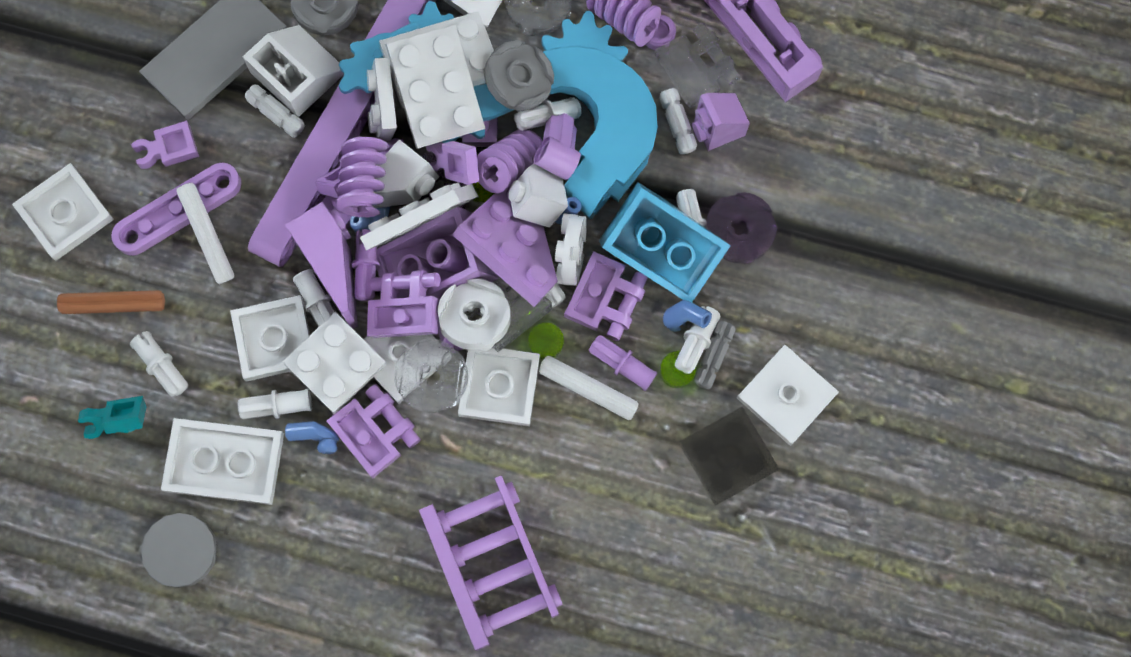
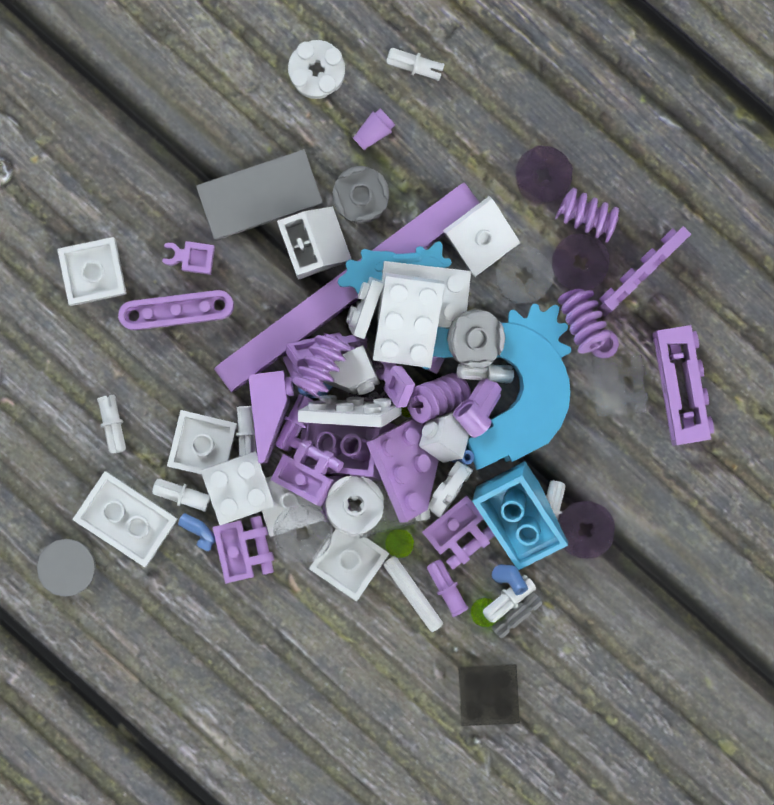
camera: 25 degrees right, 10 degrees up
nougat axle [57,290,165,314] -> none
teal plate [78,396,147,439] -> none
white axle [176,183,234,284] -> none
white axle [245,84,305,138] -> none
lavender fence [419,476,563,651] -> none
white axle [659,88,697,155] -> none
lavender slope [692,93,750,151] -> none
white plate [737,345,839,446] -> none

